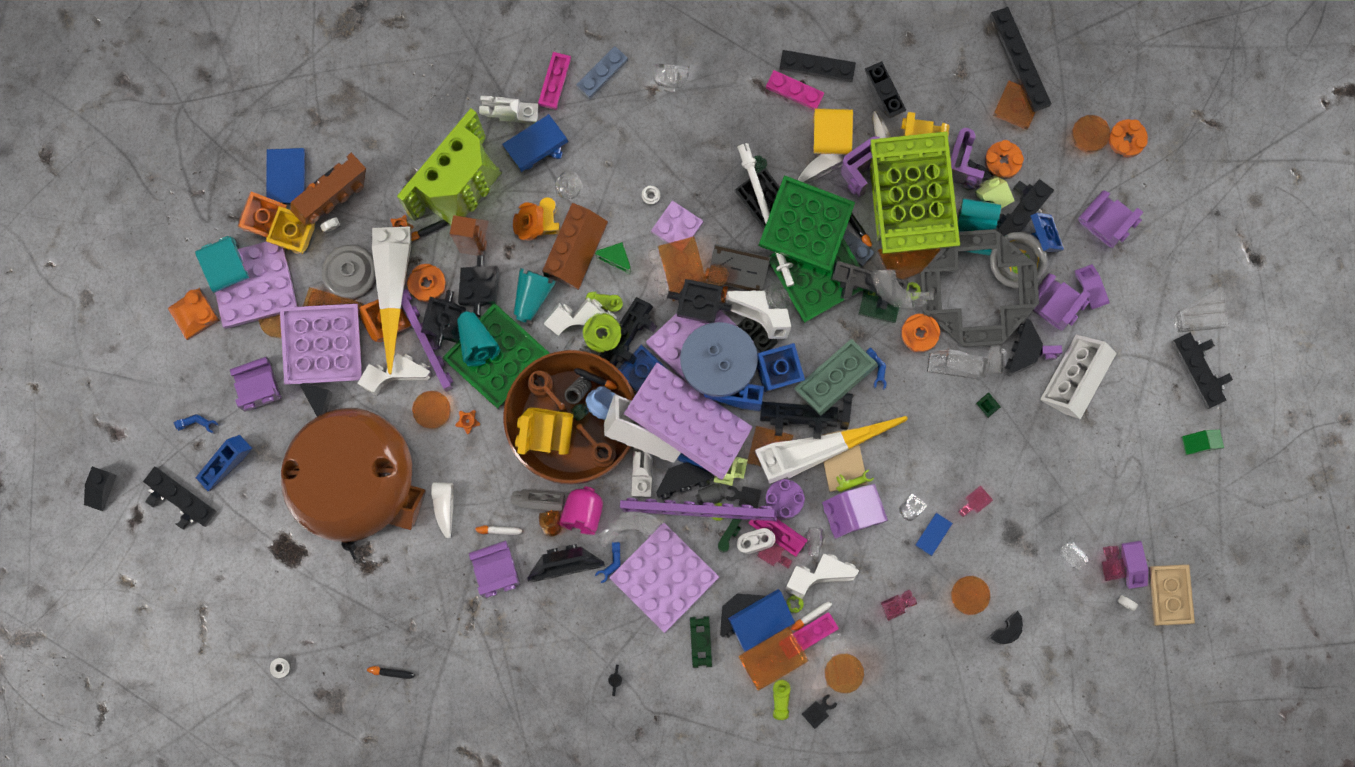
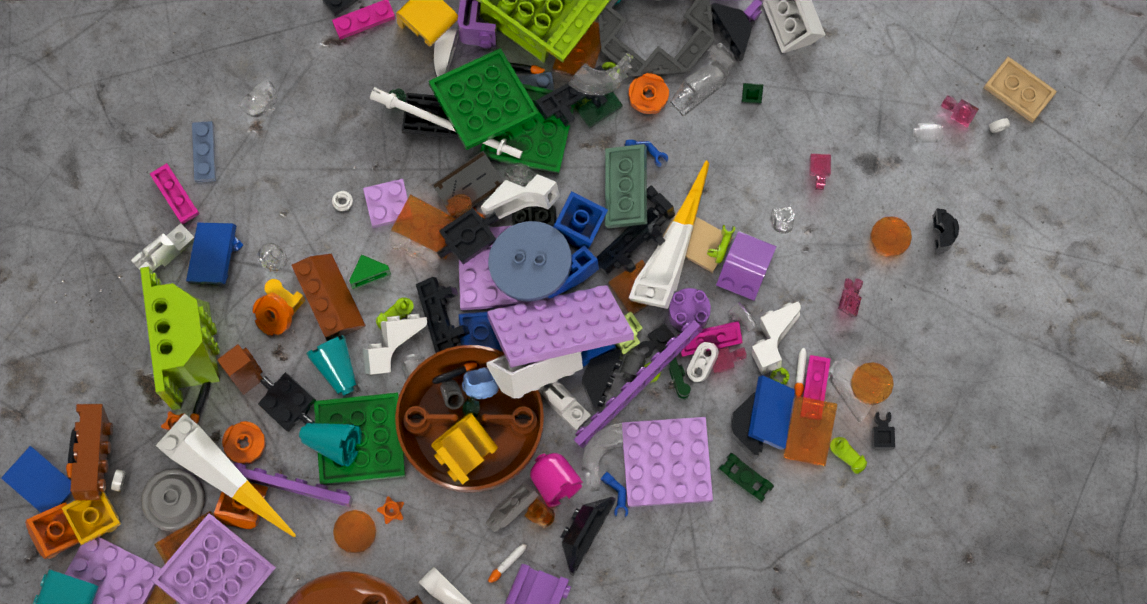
camera: 55 degrees left, 5 degrees down
white arch [357,353,433,396] -> none
black plate [421,290,466,349] -> none
lime plate [583,313,621,352] -> none
black piece [608,665,622,696] -> none
blue tile [915,513,953,556] -> none
medium lavender slope [1121,541,1148,589] -> none

